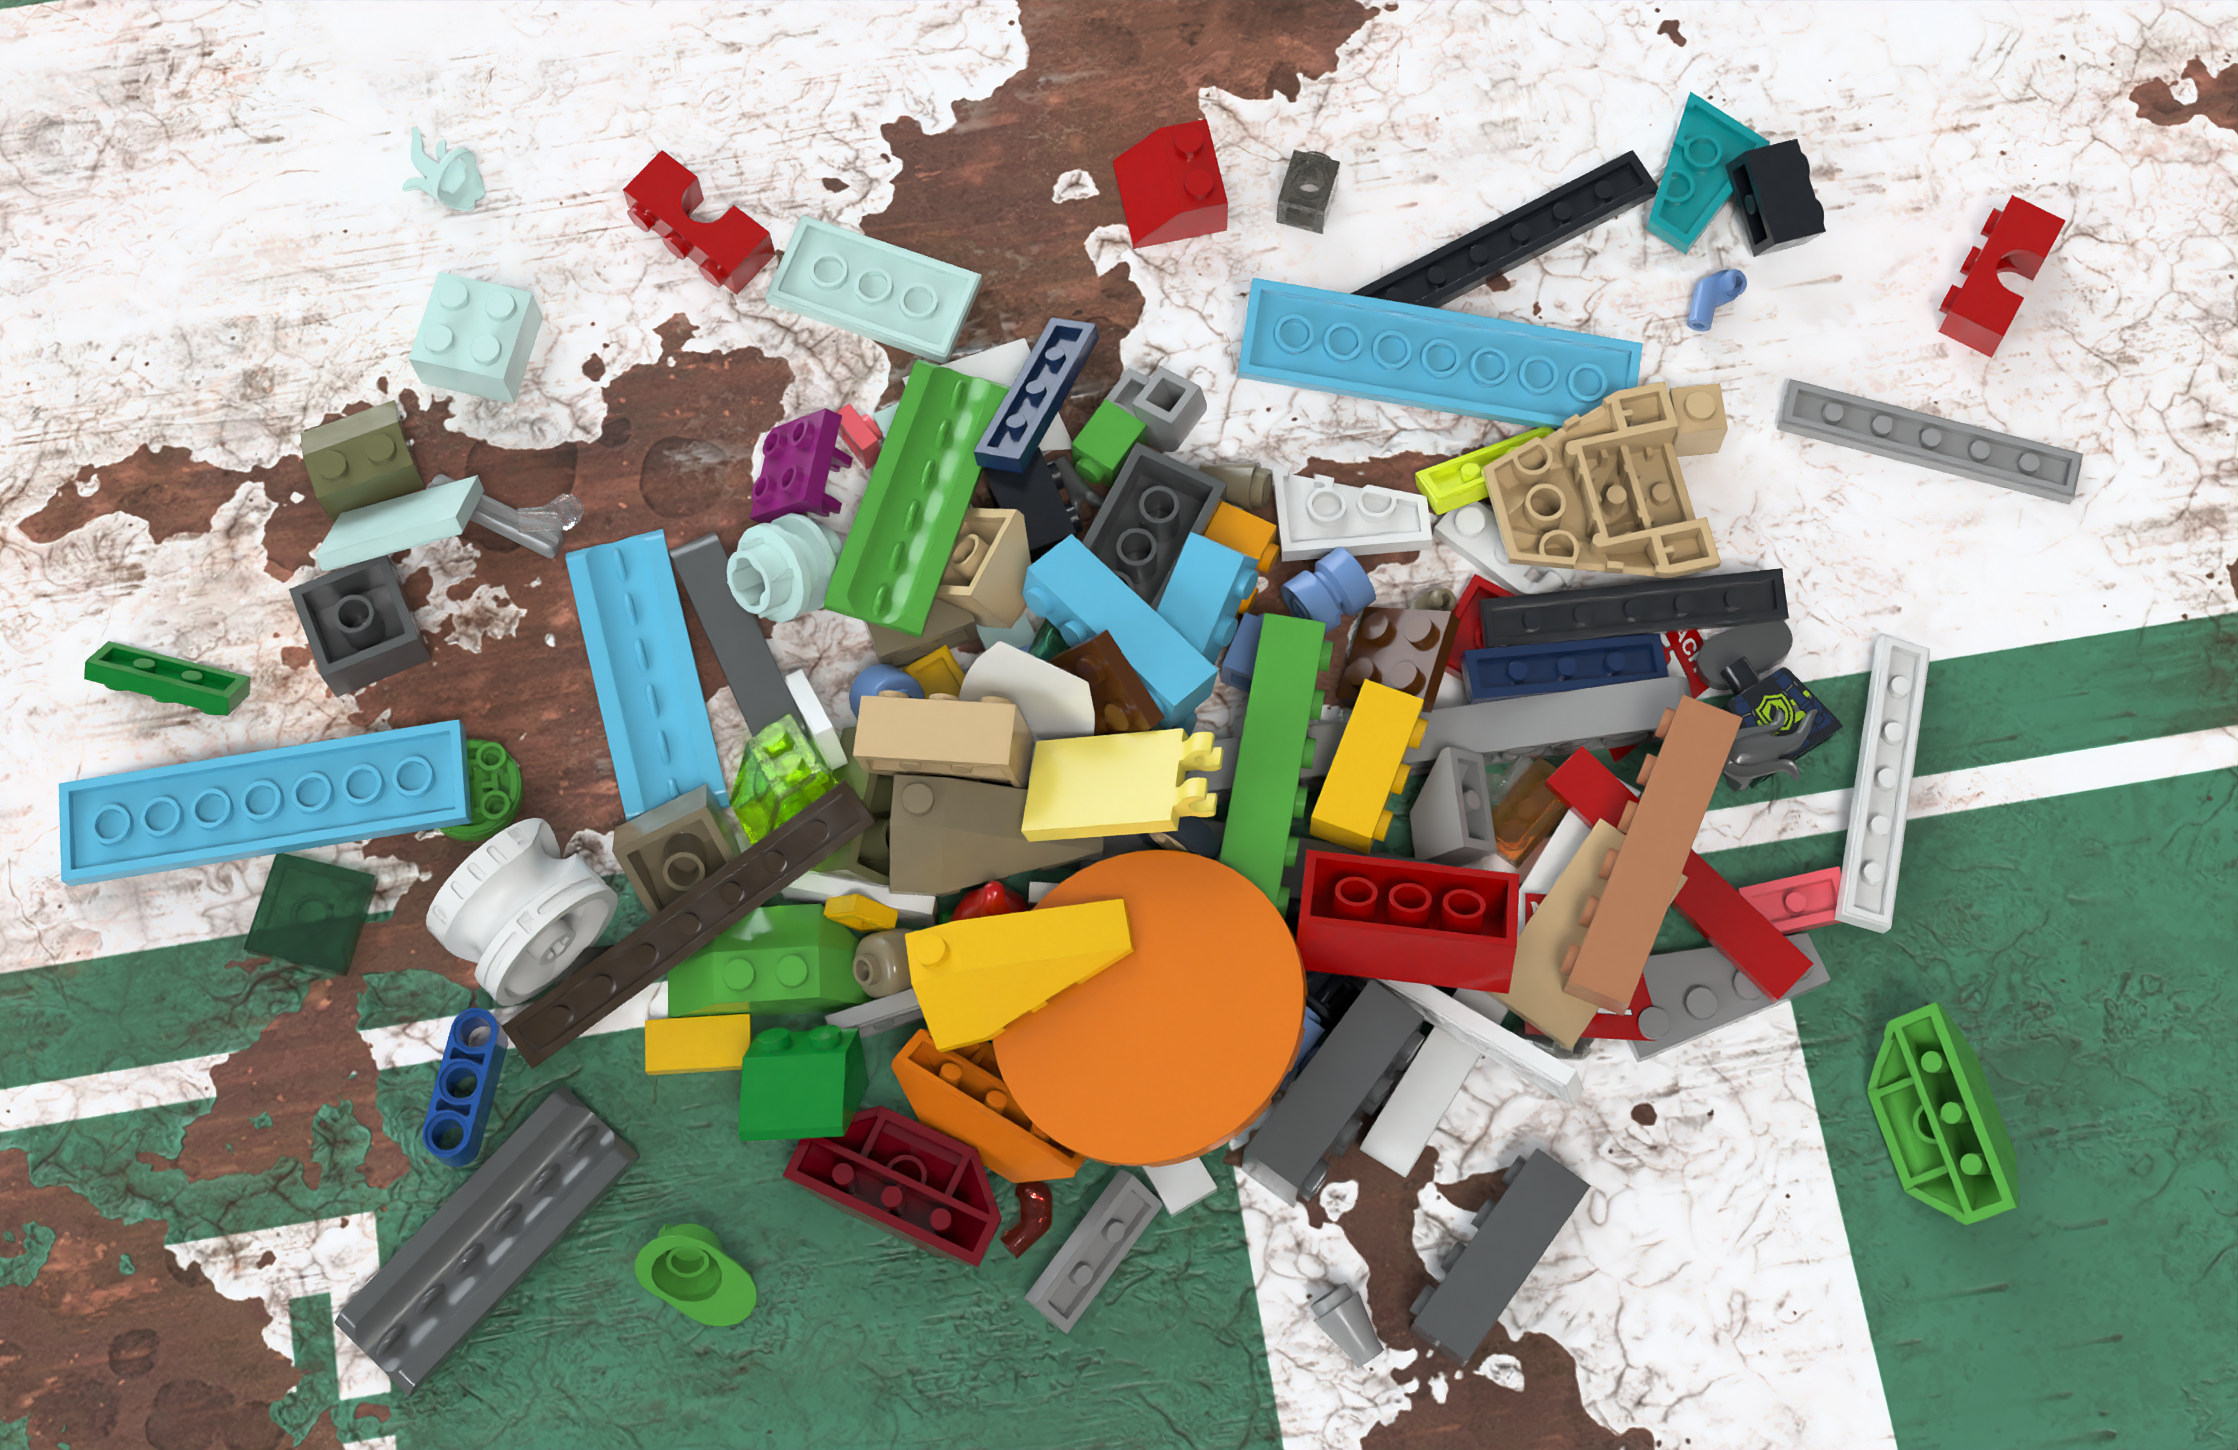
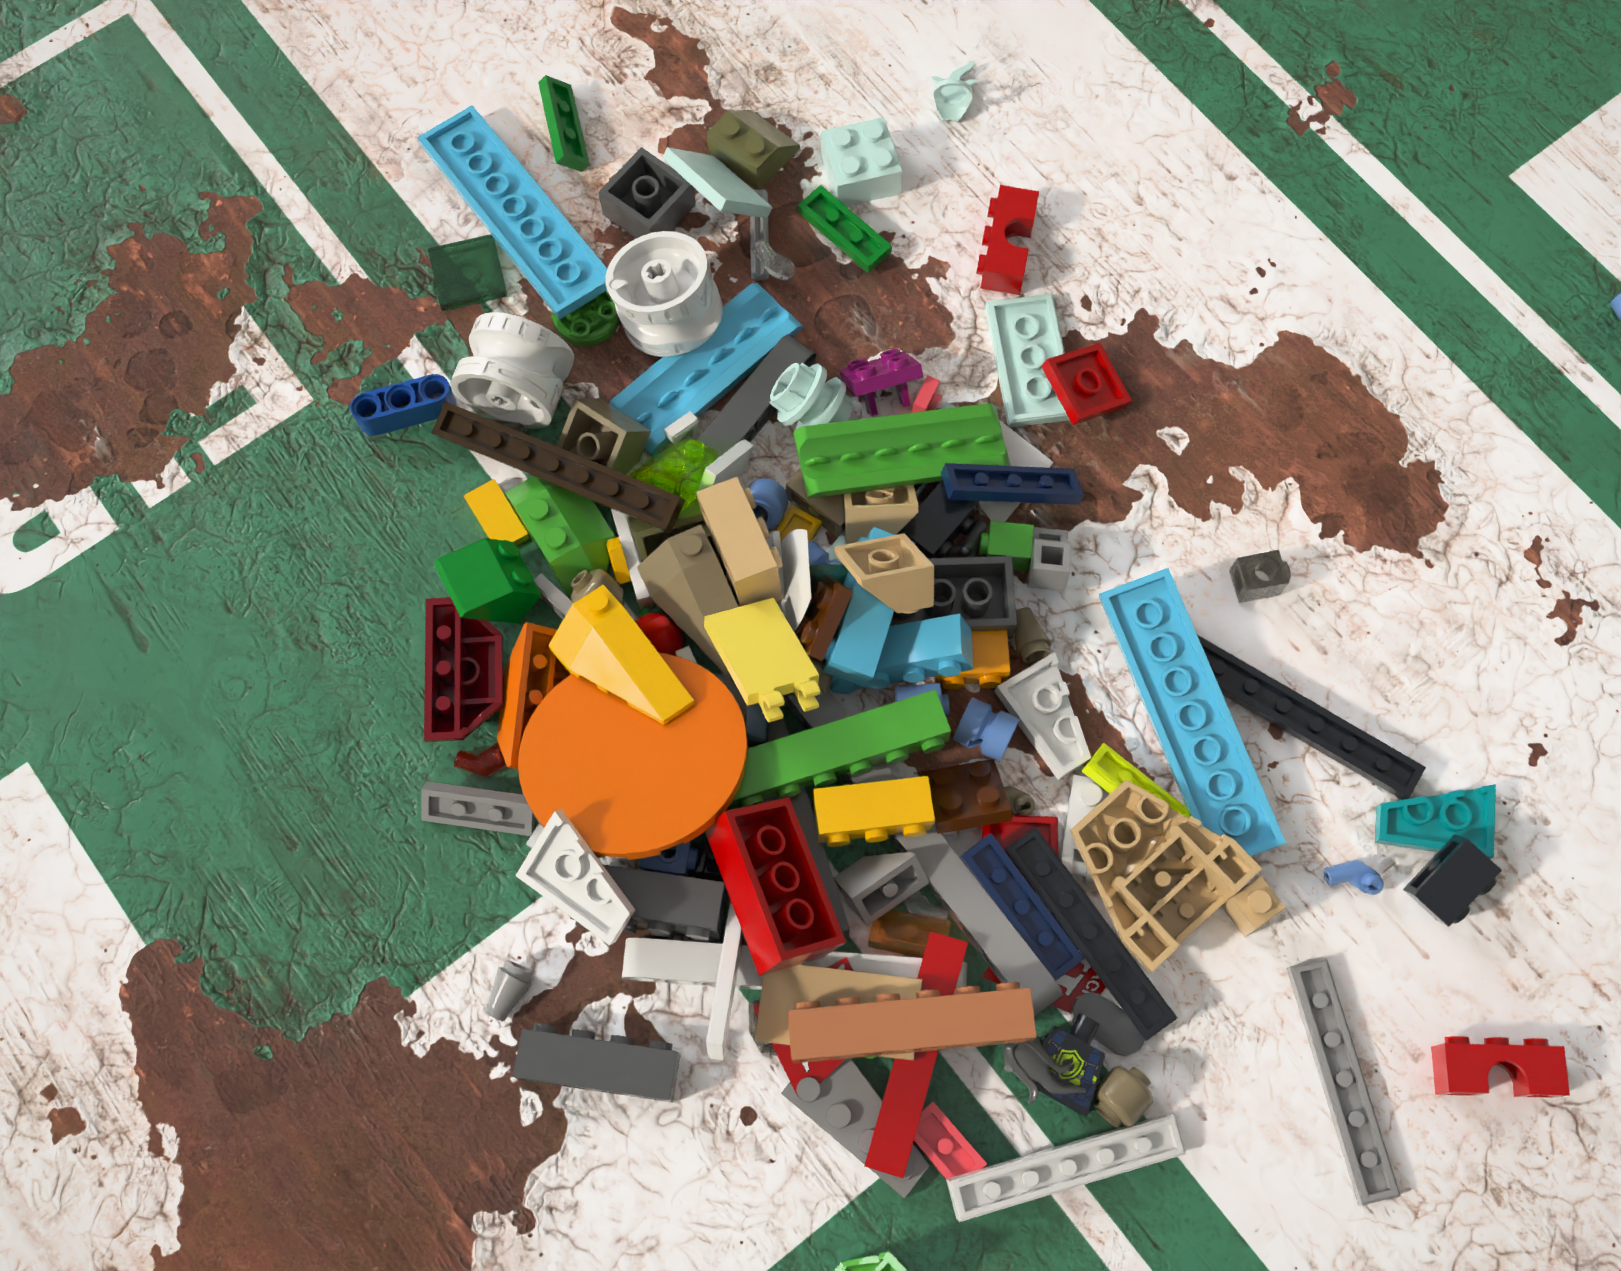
camera: 60 degrees right, 0 degrees up
dark grey plate [334,1086,640,1397] -> none
bright green piece [635,1223,757,1327] -> none
red slope [1113,119,1228,249] -> none
none -> white wing [516,809,635,946]
none -> white piece [605,231,723,357]
none -> white tile [664,411,698,445]
none -> green plate [797,185,892,274]
none -> tan slope [834,533,934,614]
none -> red plate [1041,342,1132,425]
none -> dark tan head [1093,1066,1153,1128]

